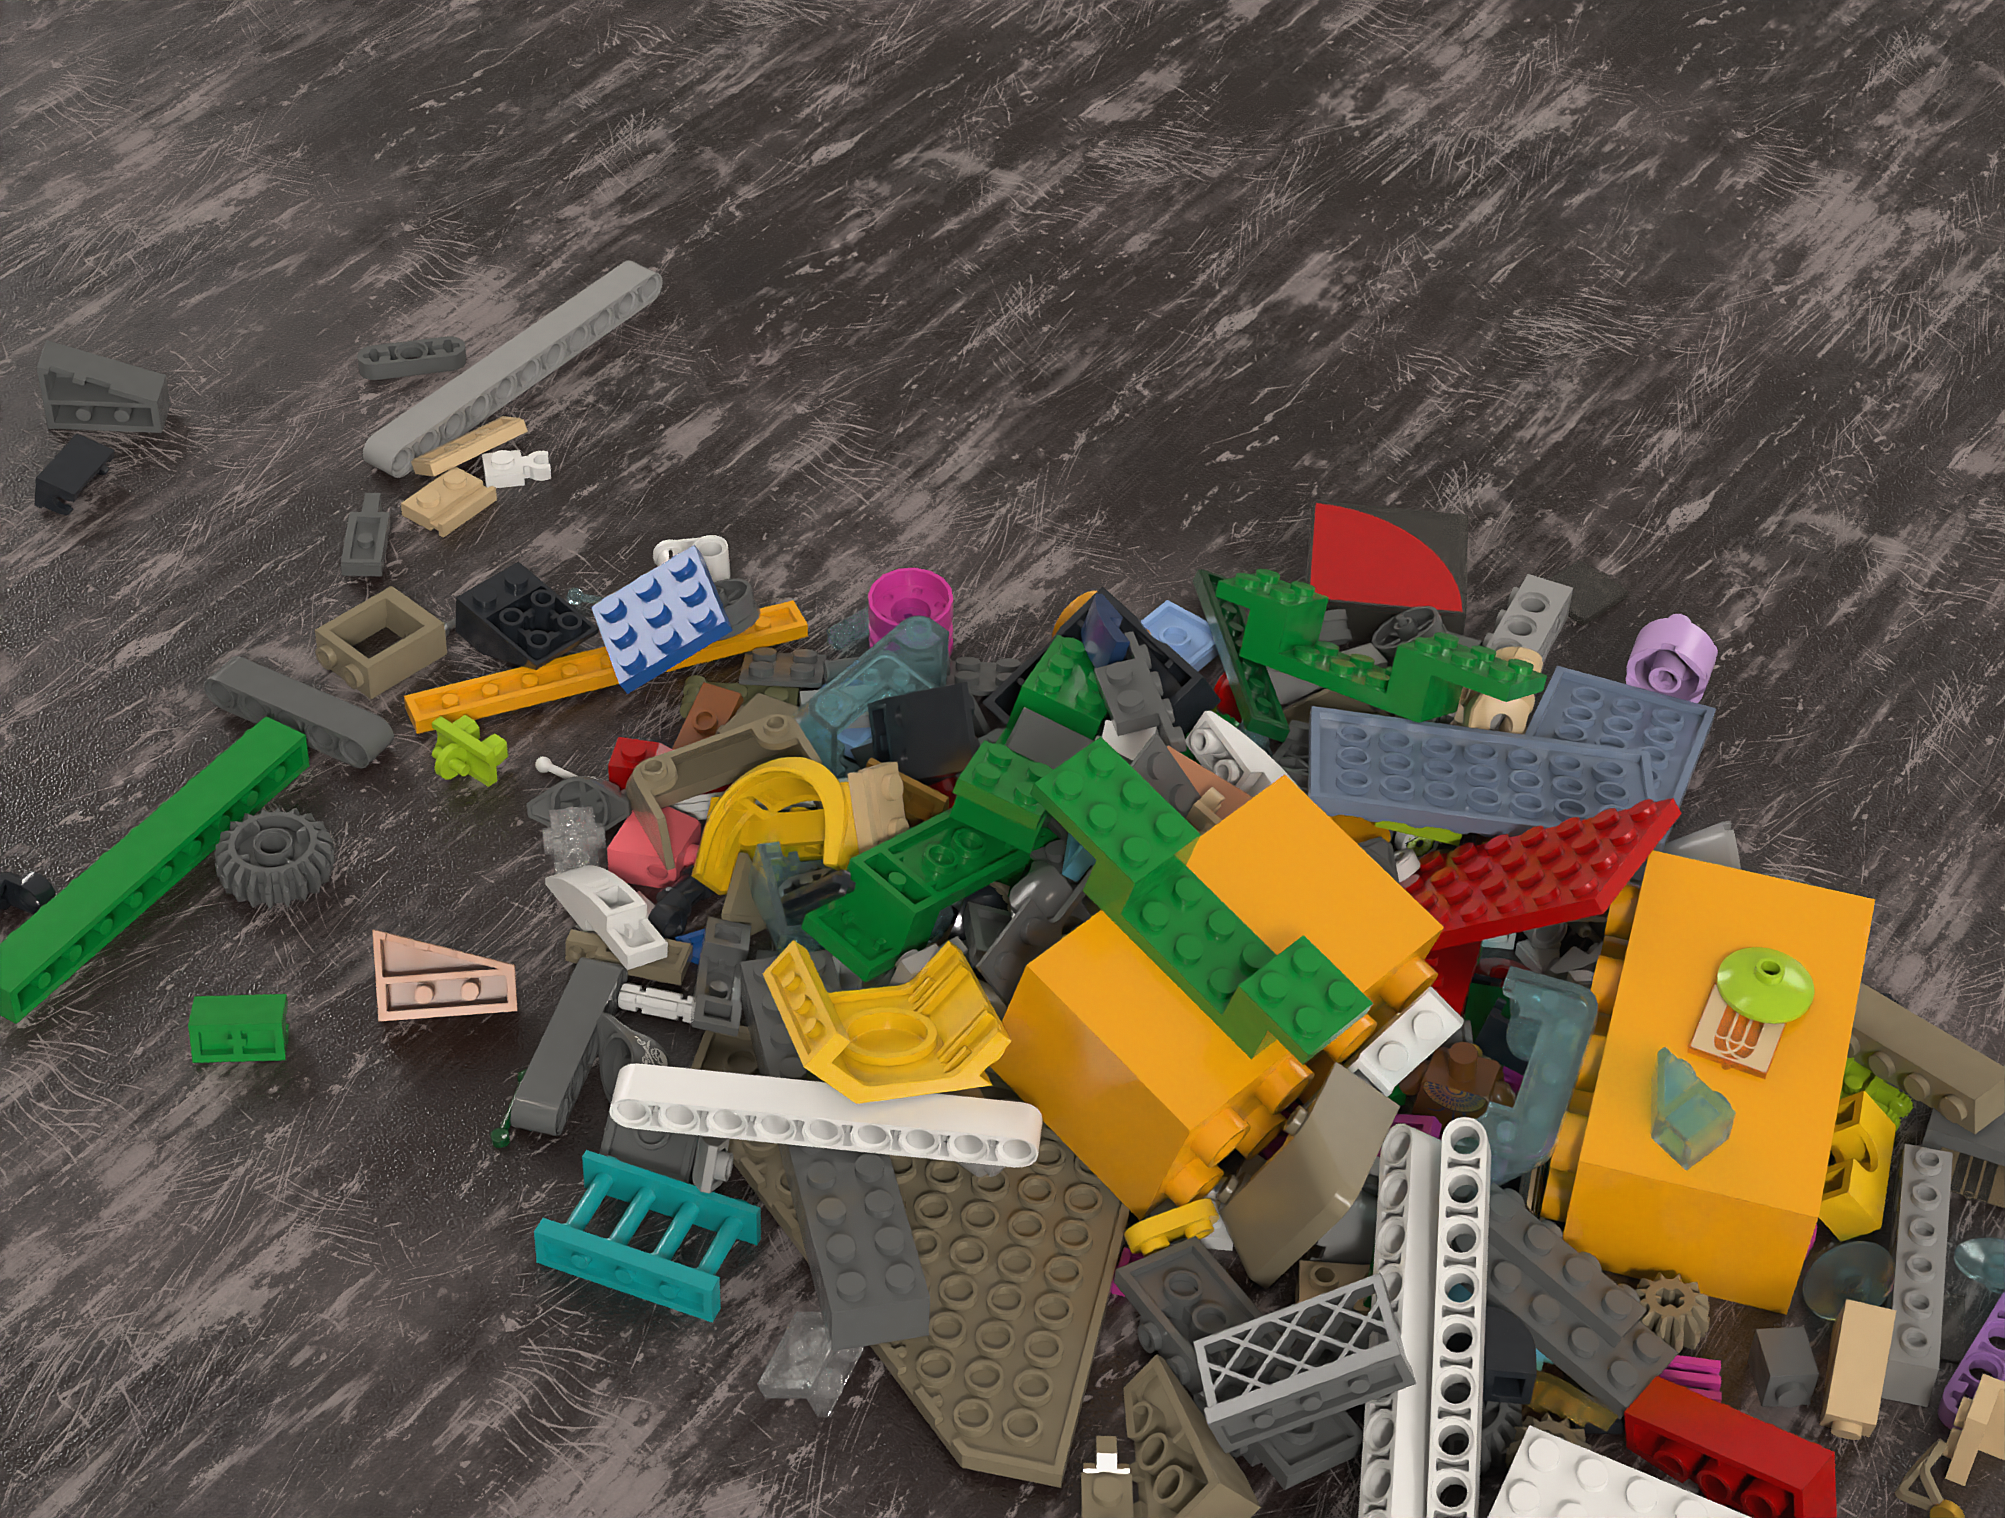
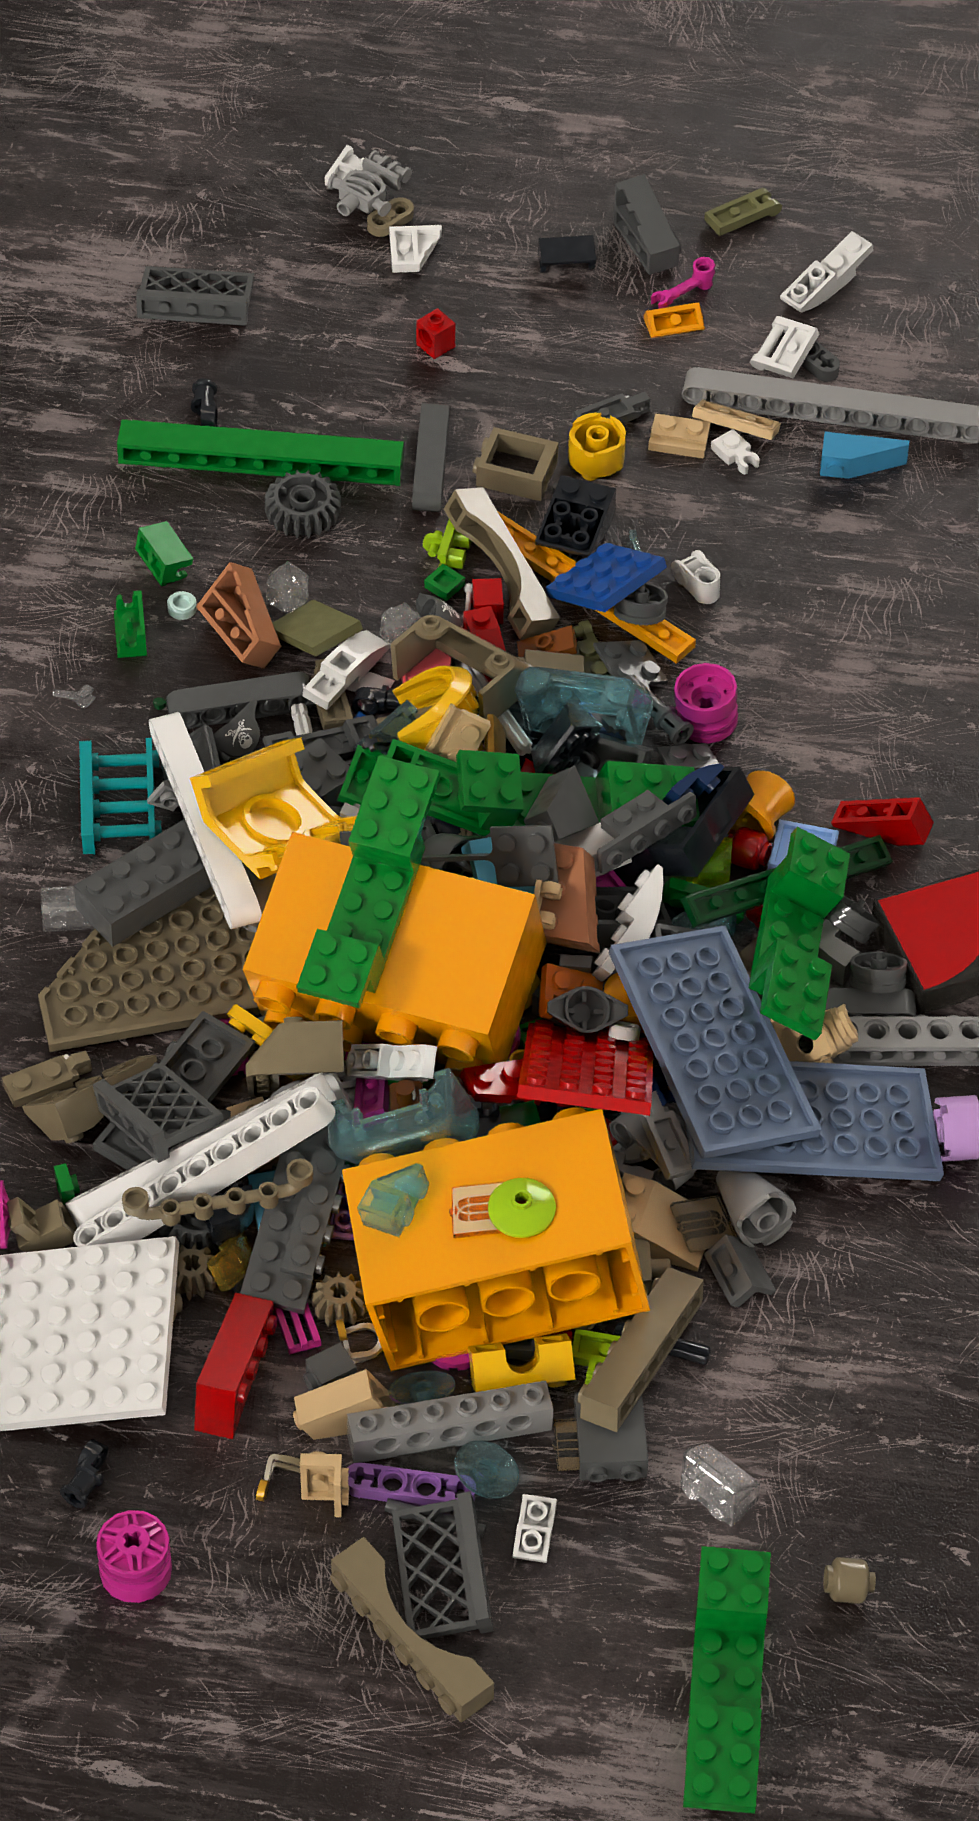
camera: 65 degrees right, 10 degrees up
none -> clear hand [52,685,96,708]
none -> green hinge [114,590,147,658]
none -> dark tan bar [122,1159,313,1226]
none -> light aqua tile [167,591,197,620]
none -> clear brick [266,561,309,614]
none -> olive tile [272,599,363,657]
none -> white piece [335,1319,383,1363]
none -> red brick [416,308,456,359]
none -> green plate [424,564,465,602]
none -> dark tan arch [444,487,560,640]
none -> red brick [472,578,504,624]
none -> yellow brick [568,413,626,481]
none -> light orange slope [643,302,705,338]
none -> dark pink brick [651,257,715,309]
none -> olive plate [704,188,782,236]
none -> white plate [750,316,819,379]
none -> white slope [780,231,873,312]
none -> dark azure slope [820,432,909,479]
none -> red slope [831,797,934,846]

